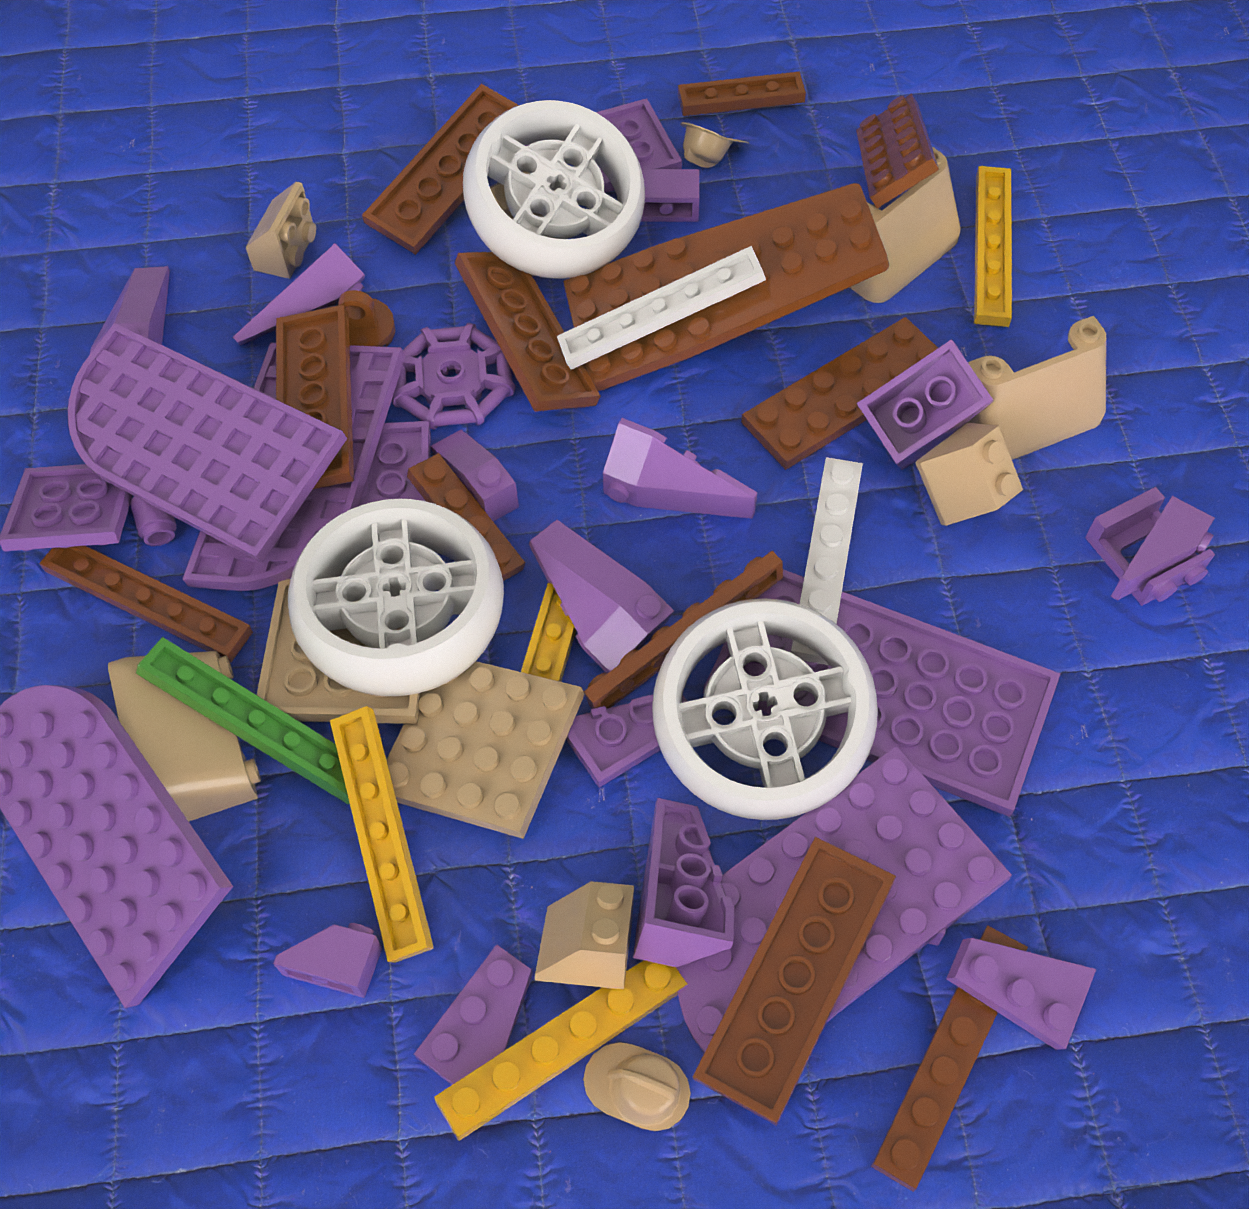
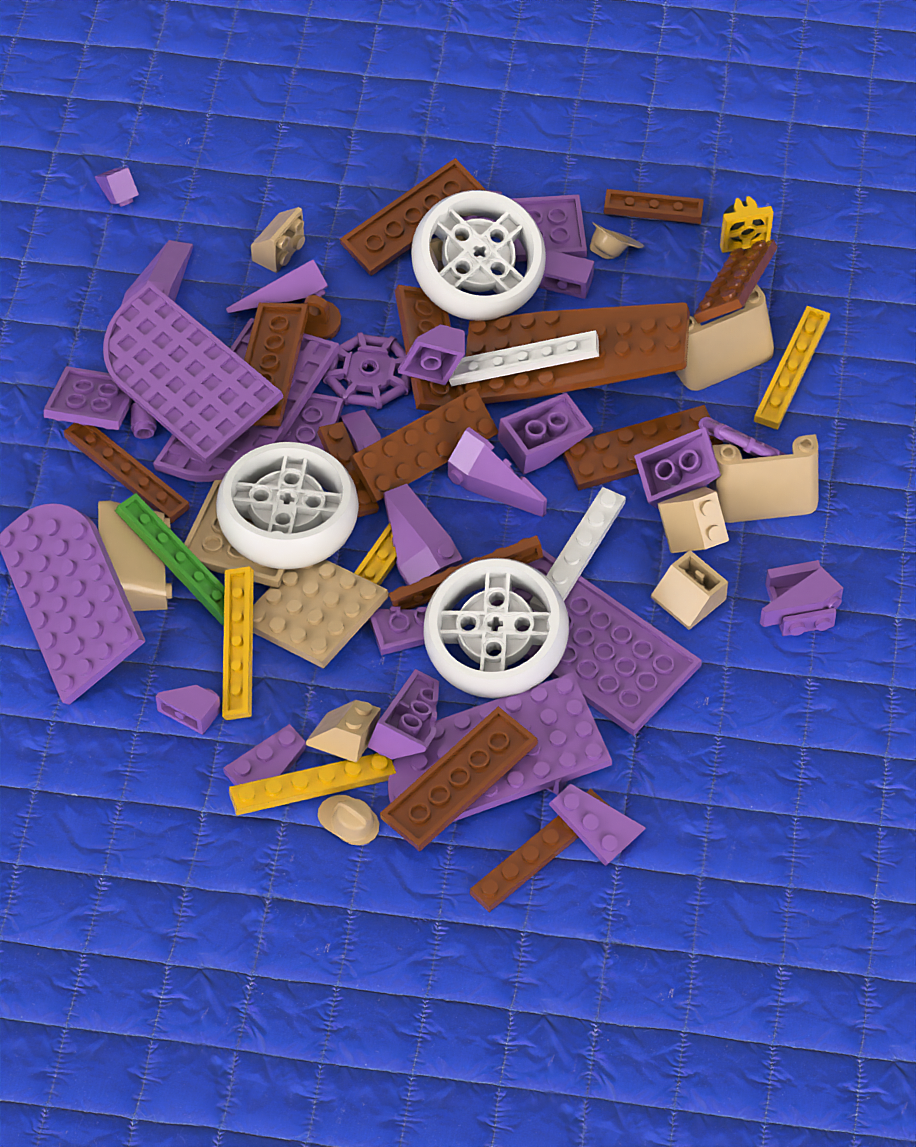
camera: 15 degrees right, 5 degrees down
none -> medium lavender slope [95,167,139,207]
none -> dark orange plate [349,388,498,503]
none -> medium lavender slope [398,324,465,385]
none -> medium lavender slope [498,392,593,475]
none -> tan slope [651,550,728,630]
none -> medium lavender plate [698,417,786,458]
none -> yellow piece [720,196,774,253]

